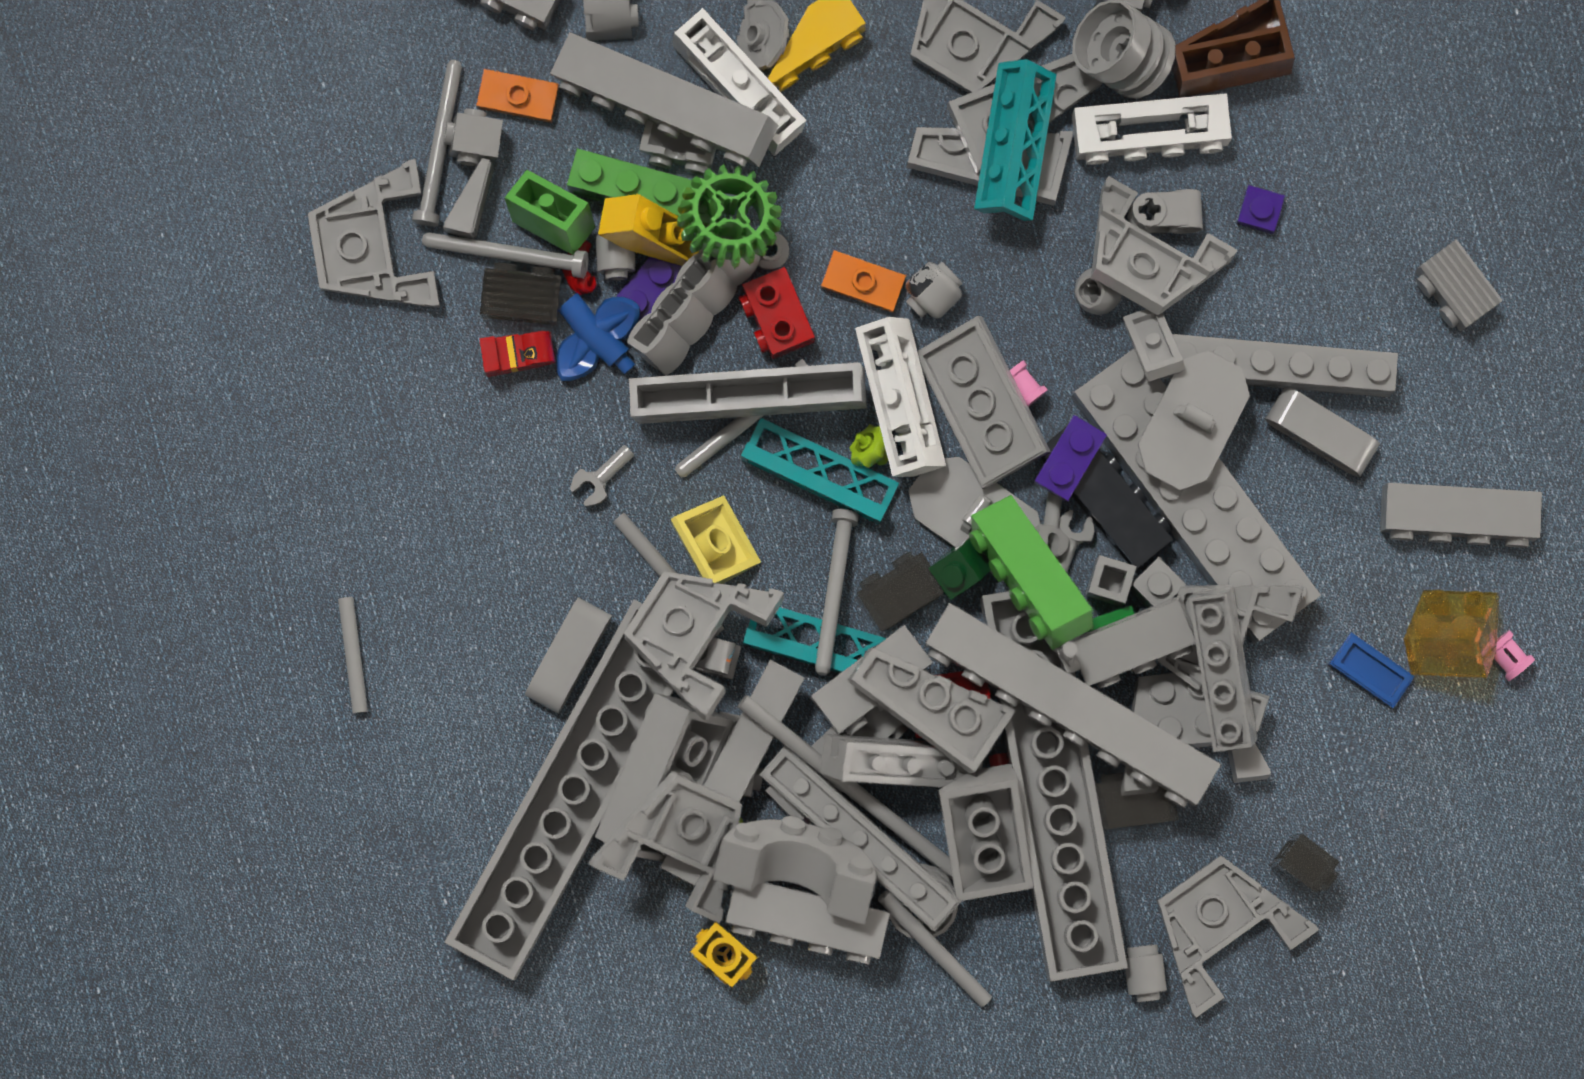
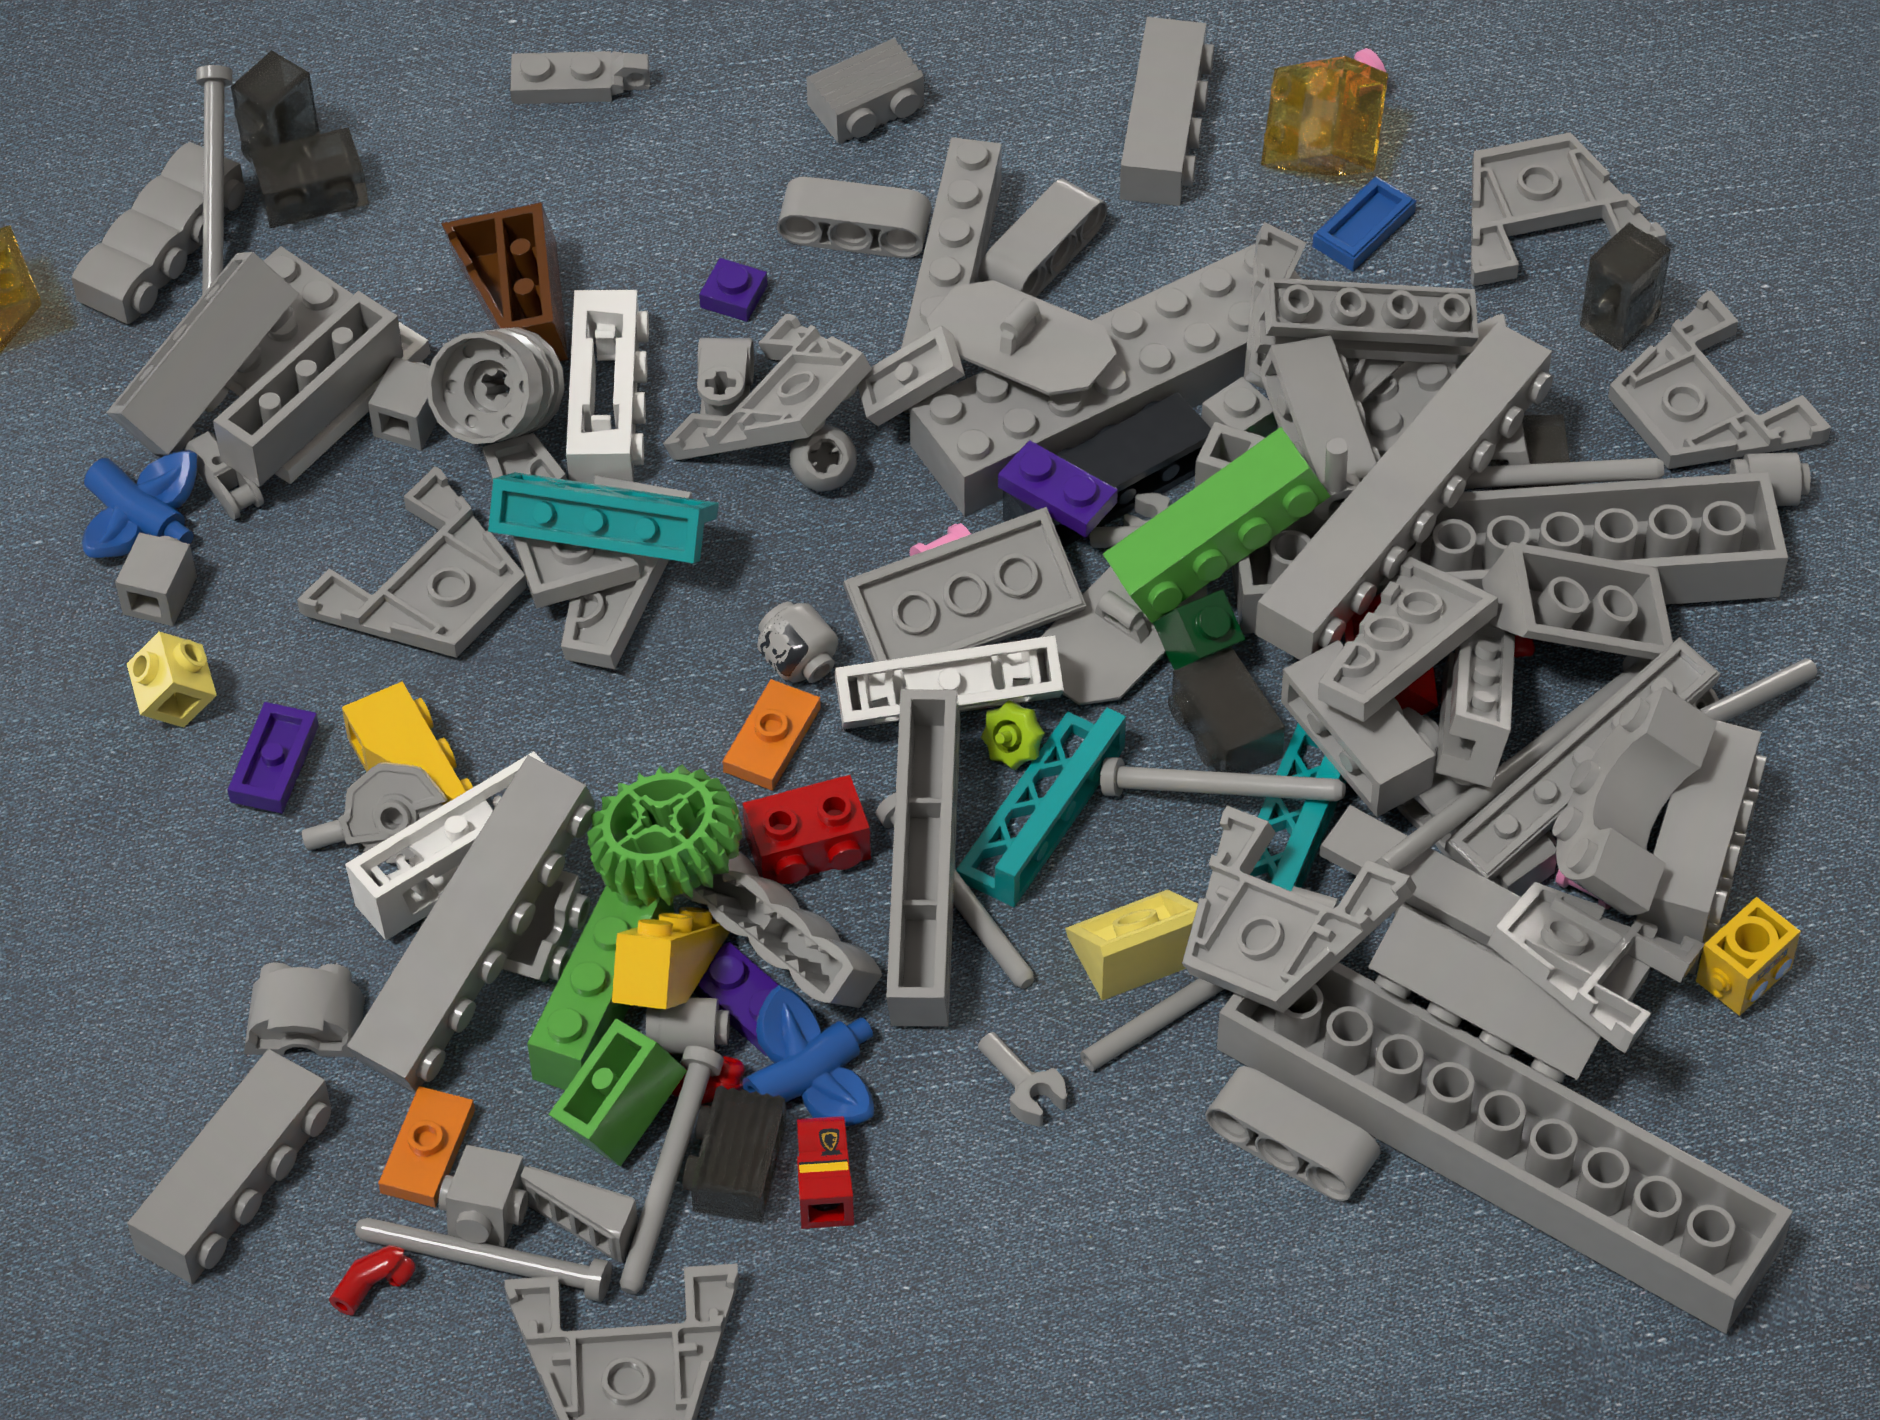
camera: 80 degrees left, 30 degrees down
none -> red arm [329,1245,416,1316]
none -> light grey hinge [510,51,650,104]
none -> light grey beam [777,177,932,258]
none -> light grey bar [1465,458,1664,489]
none -> light grey wing [1470,132,1666,287]

